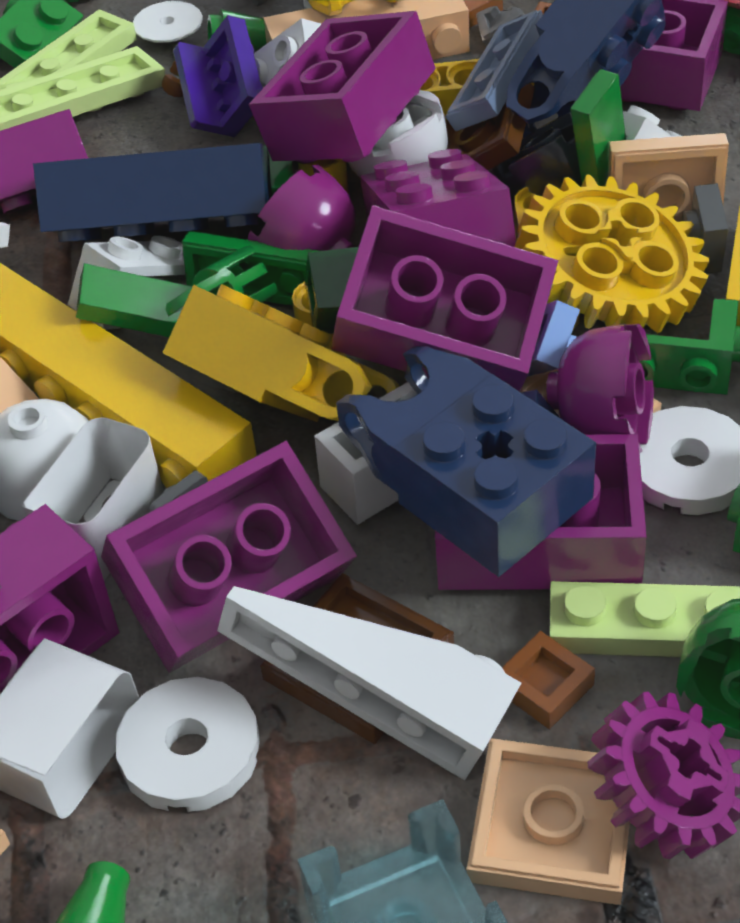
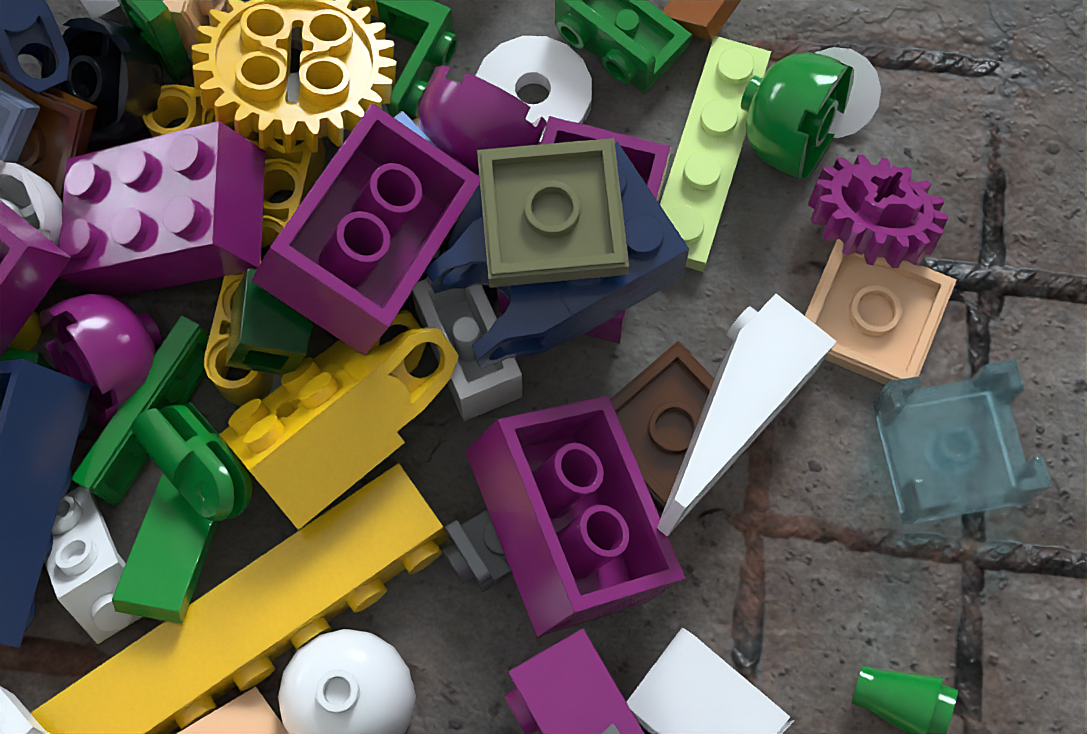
camera: 80 degrees left, 25 degrees up
white piece [22,418,164,581] -> none
white tile [116,677,260,812] -> none
dark orange tile [502,631,595,730] -> none
none -> olive tile [477,138,629,287]

